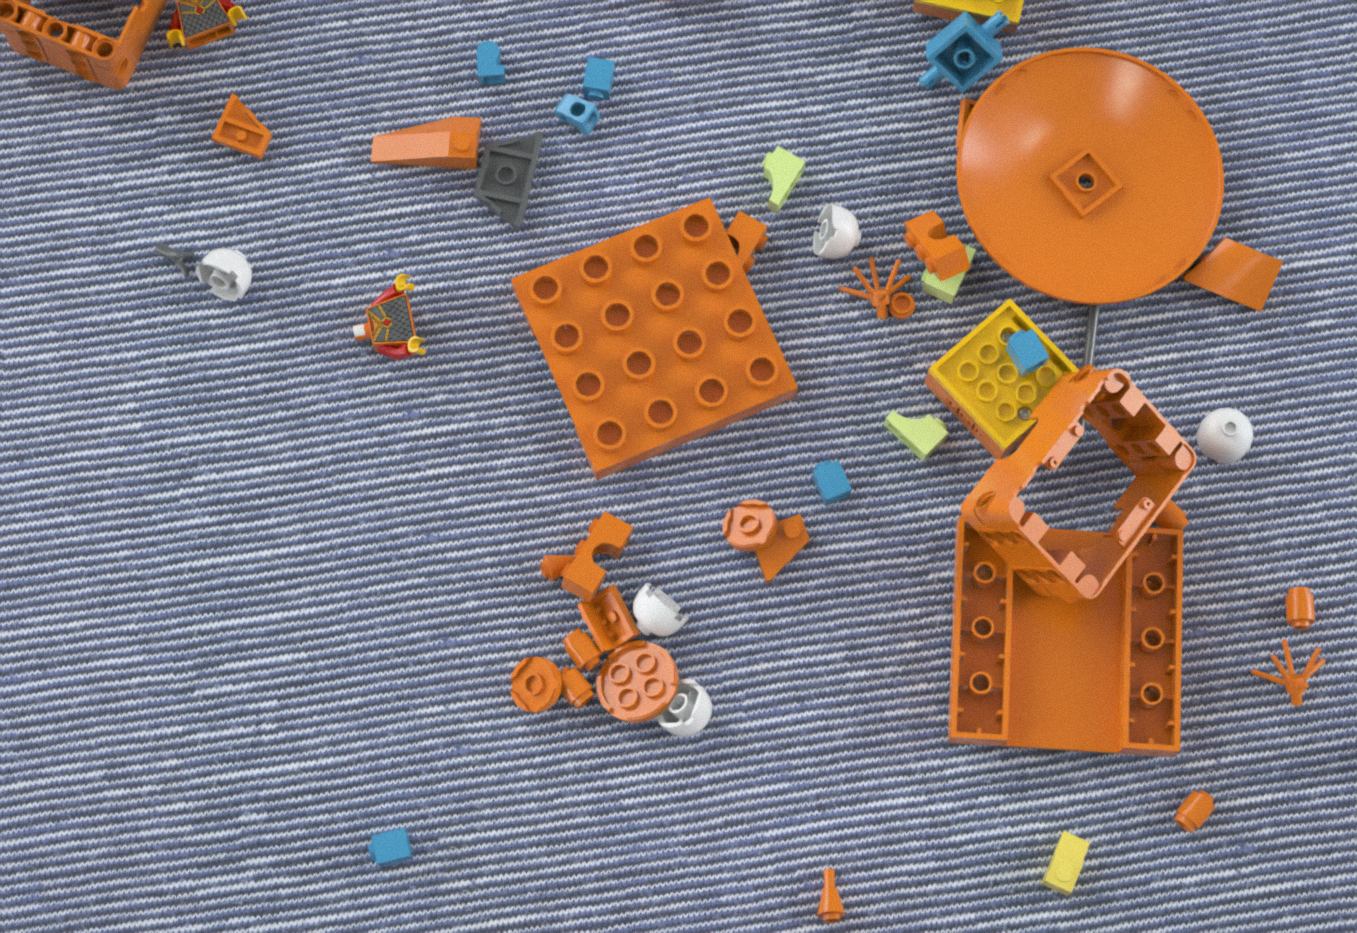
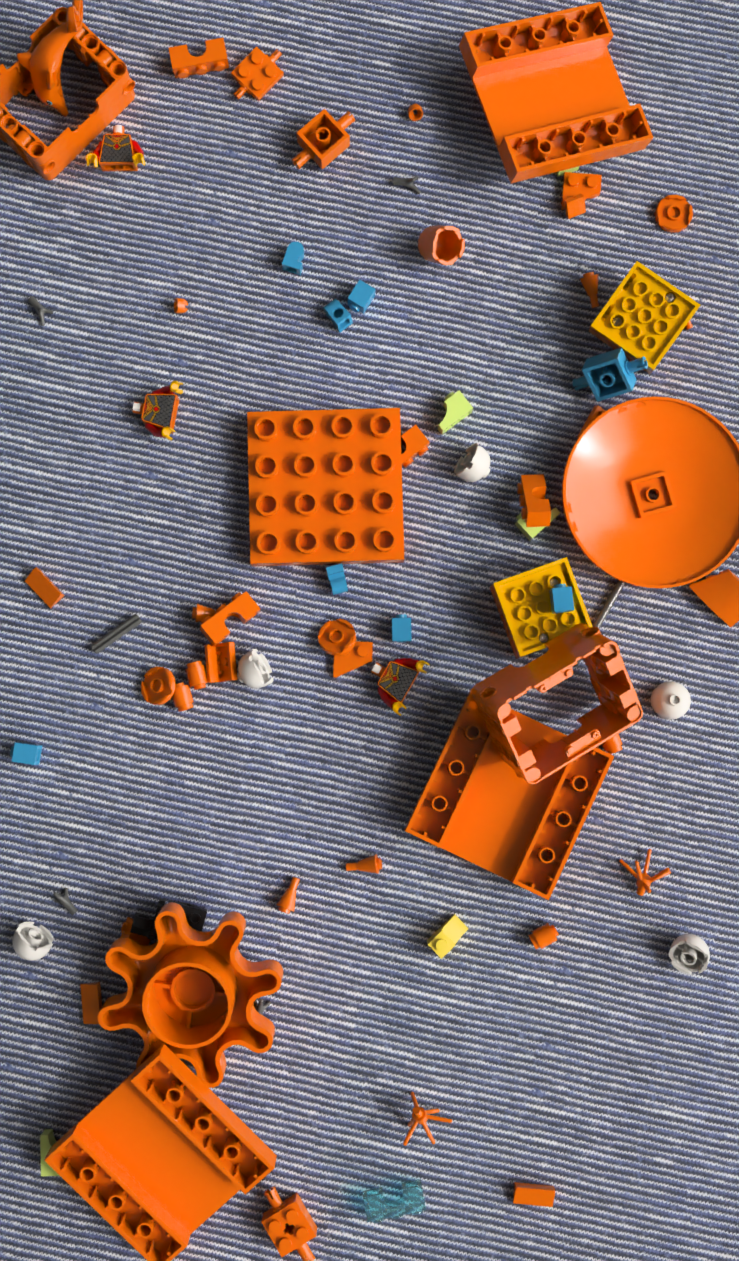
camera: 20 degrees right, 10 degrees up
white cylinder [196,248,252,301] -> none
orange wing [211,93,272,160] -> none
orange wedge [371,116,482,170] -> none
dark grey wing [474,132,544,231] -> none
orange tile [596,640,679,723] -> none
white cylinder [656,679,712,737] -> none
orange plant [839,257,911,319] -> none
yellowish green arch [884,410,948,462] -> none
orange plate [888,292,915,319] -> none
orange brick [1285,587,1315,630] -> none
none -> orange slope [25,567,65,608]
none -> dark grey axle [91,614,142,654]
none -> orange hinge [174,298,188,314]
none -> dark azure leg [326,563,348,595]
none -> orange cone [346,854,382,874]
none -> torso [371,658,430,716]

